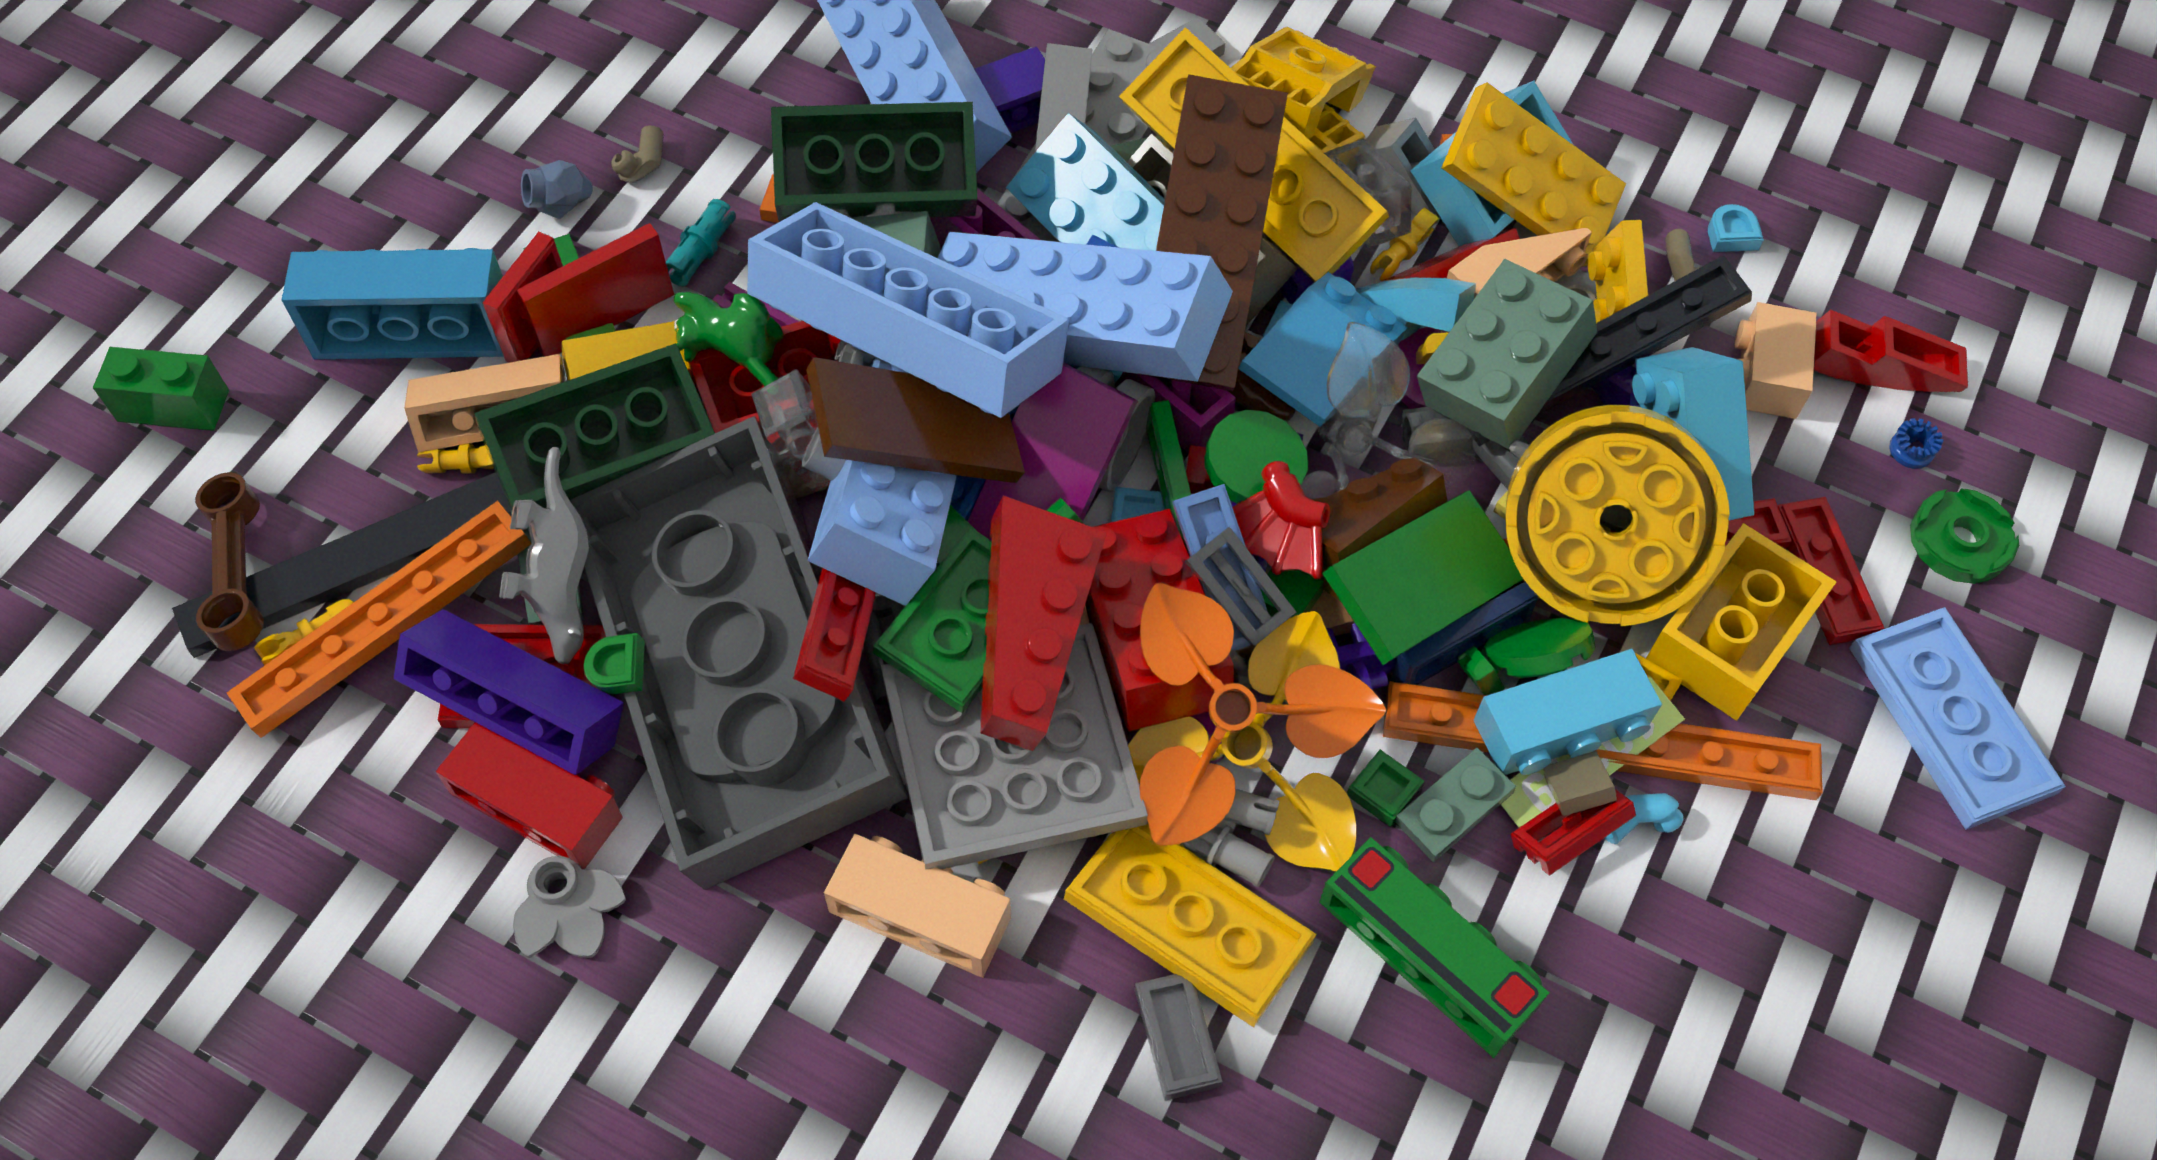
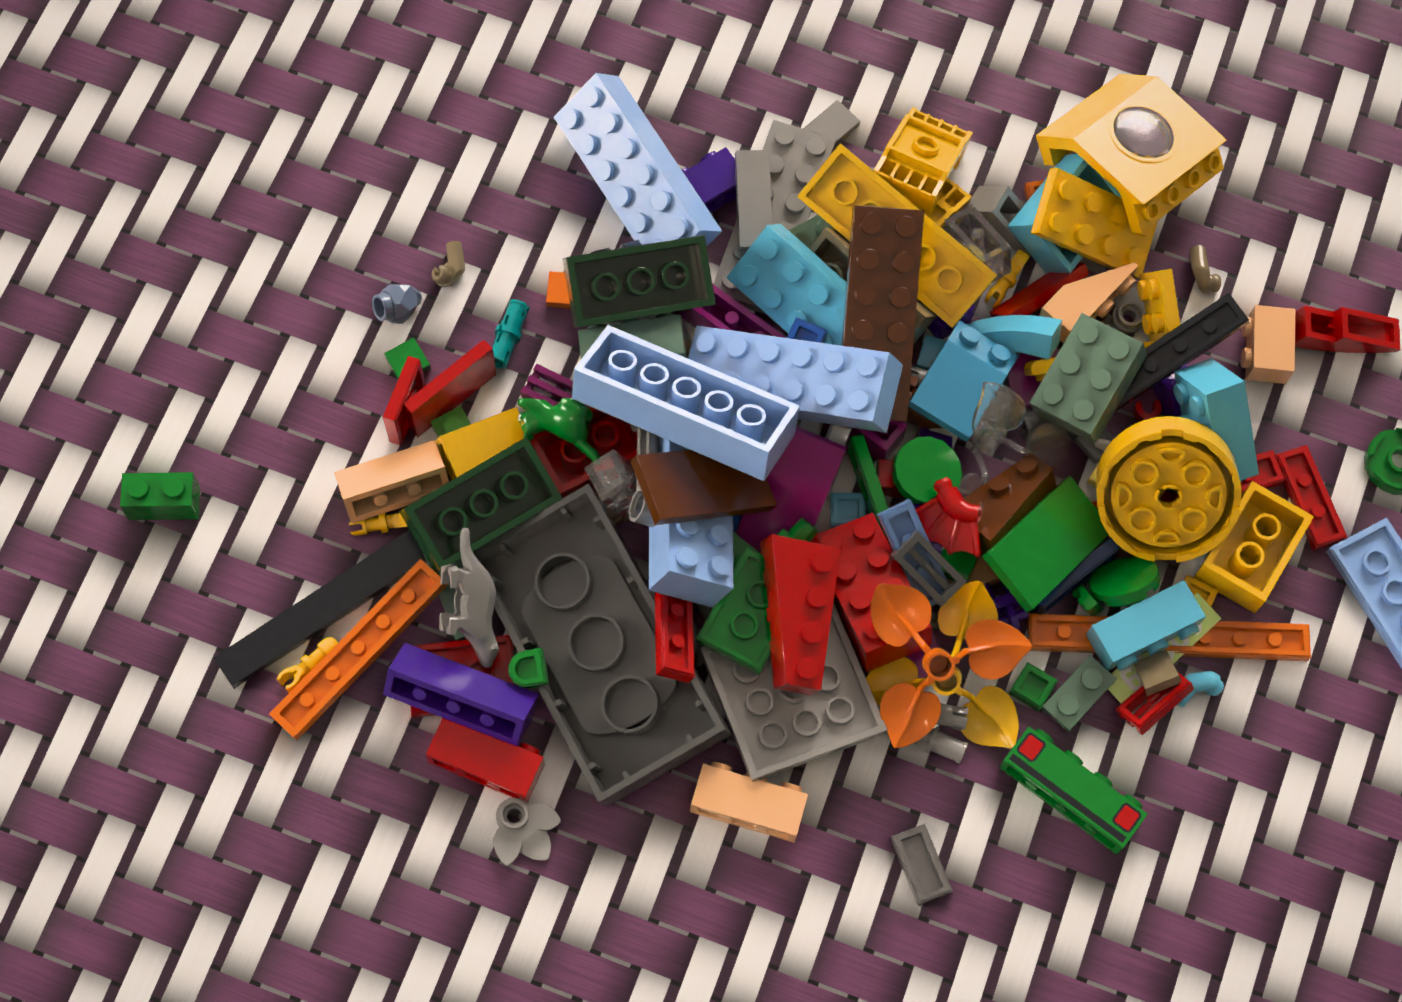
camera: 10 degrees left, 10 degrees up
reddish brown piece [195,472,264,651] -> none
dark azure brick [281,248,504,360] -> none
yellow tile [1064,823,1317,1028] -> none
medium azure tile [1708,204,1764,252] -> none
blue bush [1889,418,1944,469] -> none
none -> yellow panel [1036,74,1227,233]

